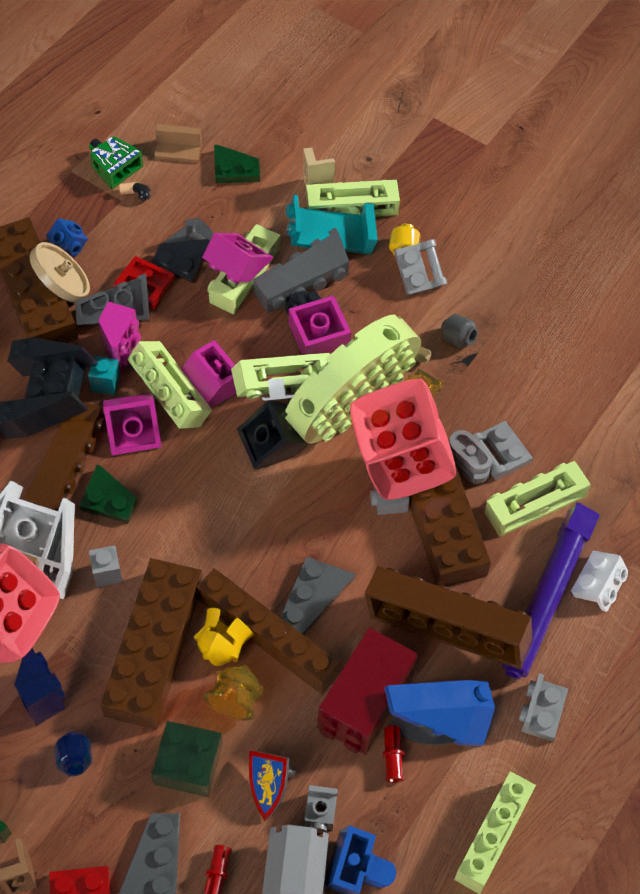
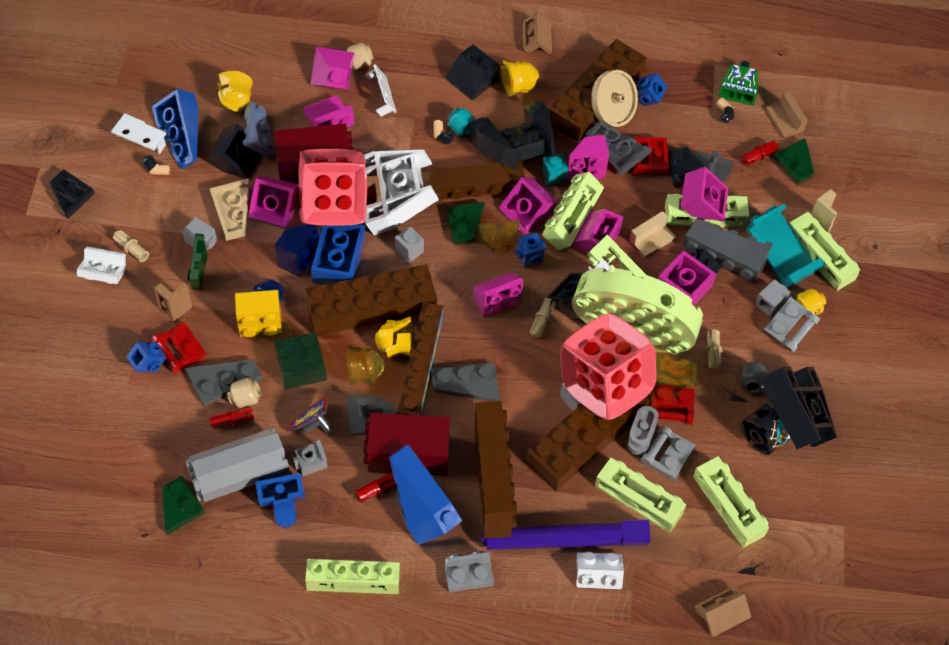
camera: 60 degrees right, 0 degrees up
none -> tan head [227,378,261,409]
none -> yellow piece [235,290,282,337]
none -> blue brick [311,224,366,285]
none -> flat silver shield [347,395,398,435]
none -> dark pink slope [473,273,523,317]
none -> clear yellow cylinder [478,220,519,252]
none -> blue brick [515,233,546,268]
none -> tan axle [530,298,556,338]
none -> tan panel [629,211,676,258]
none -> red plate [650,385,695,425]
none -> yellowish green brick [693,456,769,548]
none -> red axle [741,140,778,166]
none -> black brick [741,403,791,455]
none -> light grey brick [755,279,790,317]
none -> black wedge [760,367,837,449]

